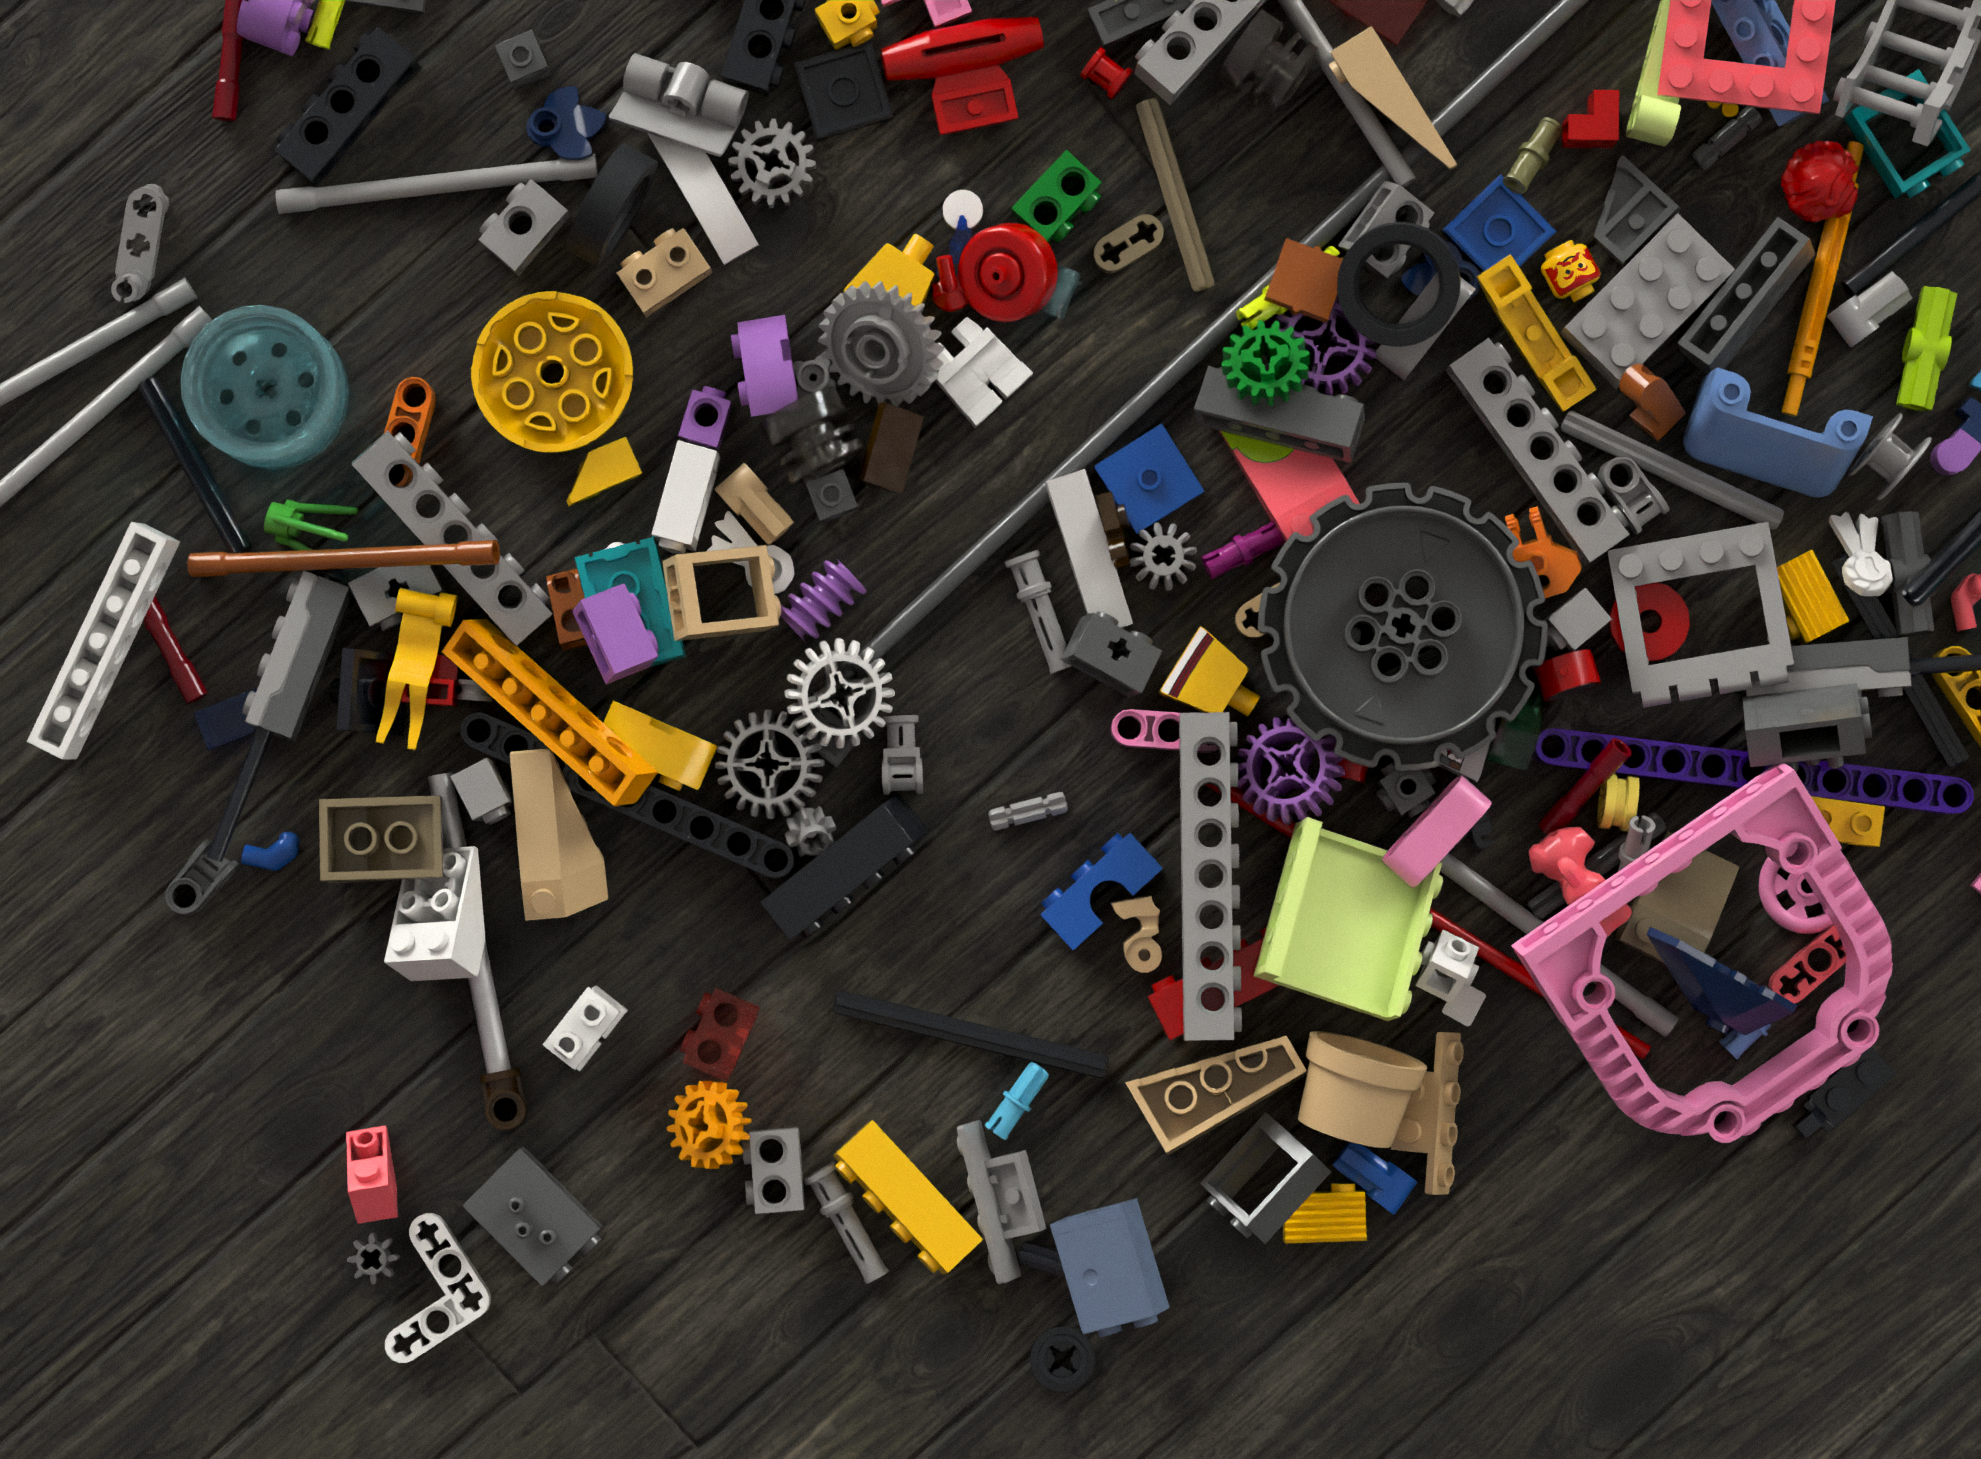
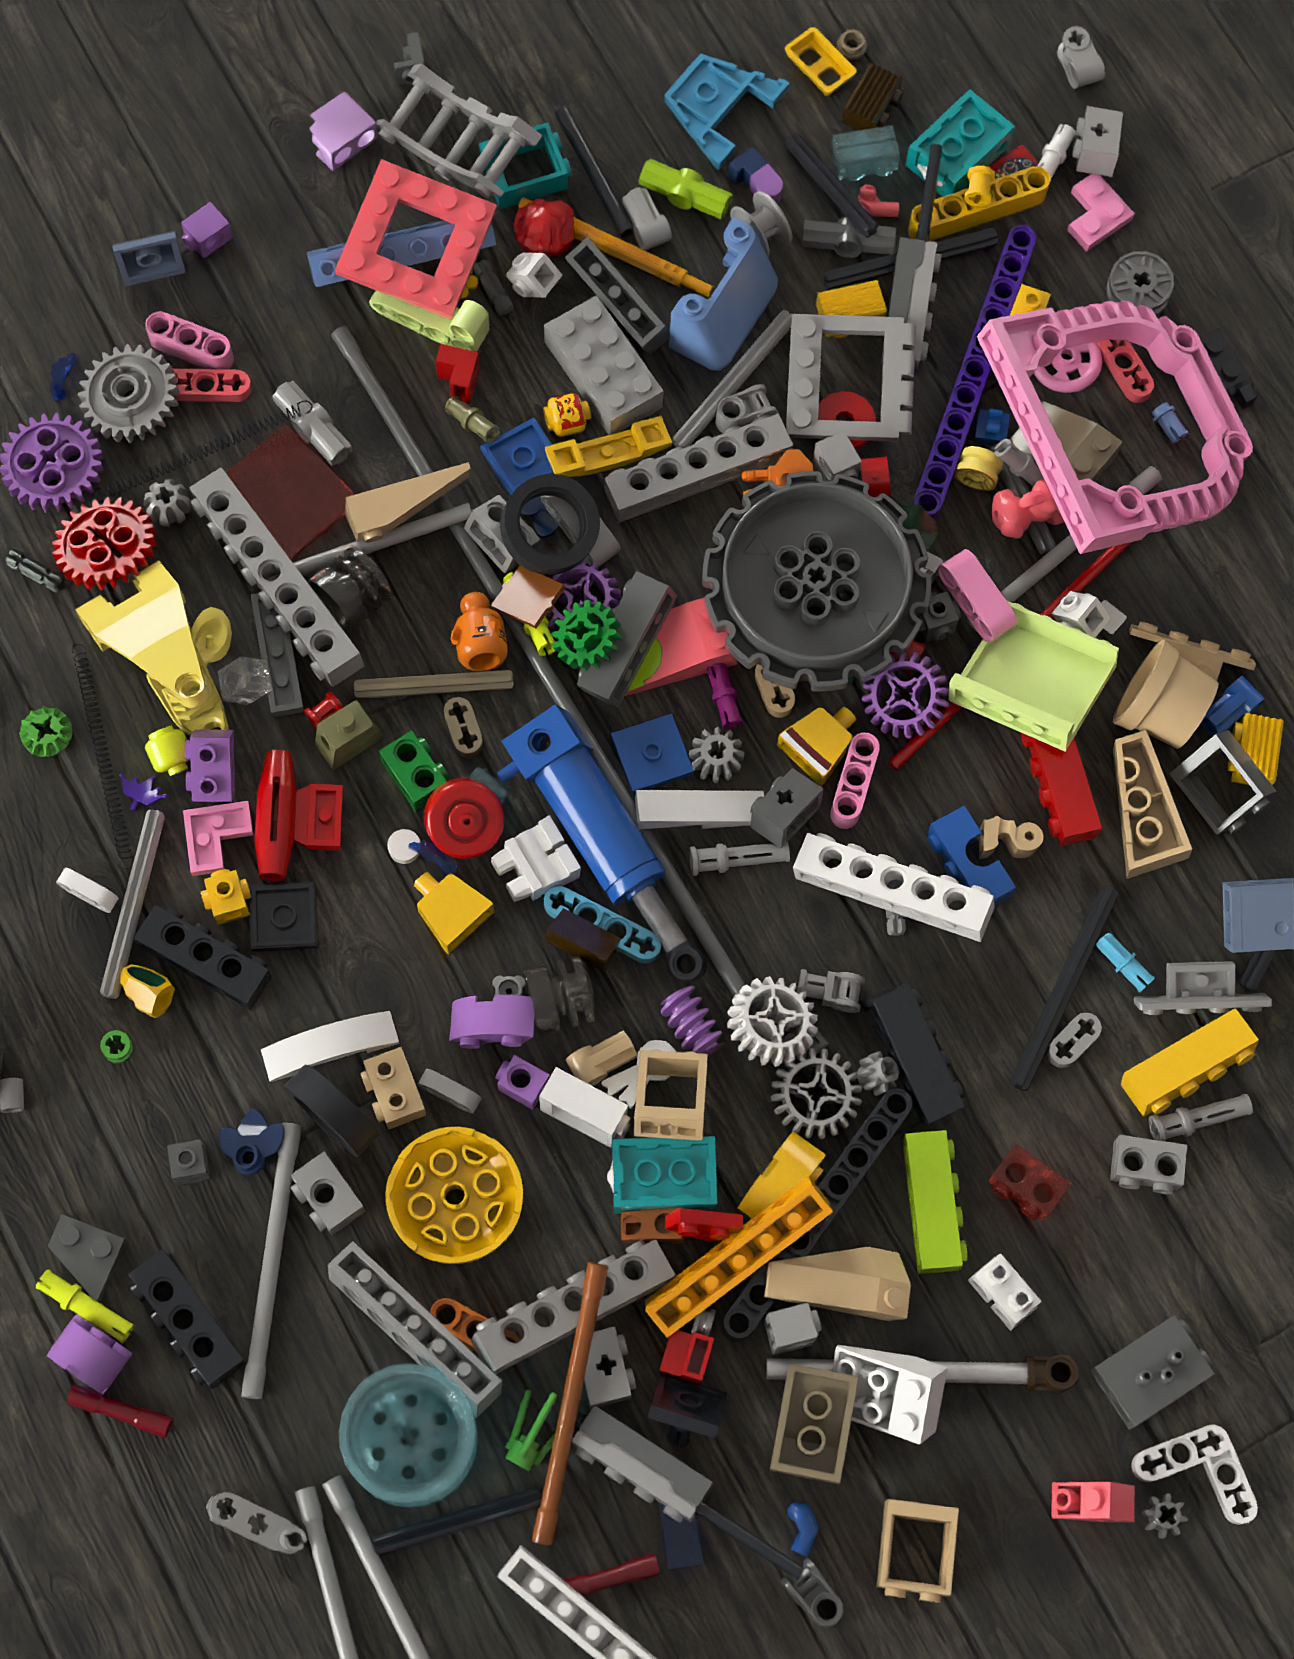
camera: 75 degrees left, 15 degrees down
yellow flag [376,588,457,750] -> none
yellow slope [566,437,642,506] -> none
medium lavender brick [572,583,658,684] -> none
light grey panel [609,53,749,157] -> none
light orange gear [667,1081,751,1169] -> none
light grey gear [728,119,816,208] -> none
dark grey brick [806,469,859,525] -> none
light grey gear [818,281,944,407] -> none
red plate [932,255,968,312] -> none
dark brown plate [1096,492,1131,569] -> none
light grey brick [1179,712,1242,1041] -> none
dark red piece [1539,738,1631,835] -> none
dark grey wing [1594,155,1679,267] -> none
dark orange leg [1619,363,1686,441] -> none
dark blue wedge [1646,927,1797,1035] -> none
dark grey piece [1743,683,1872,772] -> none
white piece [1829,512,1893,596] -> none
none -> olive torso [315,701,384,771]
none -> light grey brick [328,1241,502,1418]
none -> light grey beam [418,1069,482,1114]
none -> orange piece [451,592,508,672]
none -> blue piece [497,704,708,981]
none -> white brick [506,253,562,298]
none -> medium azure beam [544,886,661,964]
none -> red wing [665,1208,743,1243]
none -> white brick [793,833,995,942]
none -> tan window [876,1499,959,1603]
none -> lime brick [902,1130,967,1274]
none -> blue tile [974,409,1010,445]
none -> light grey beam [1047,1013,1102,1068]
none -> flat silver wheel [1106,251,1174,317]

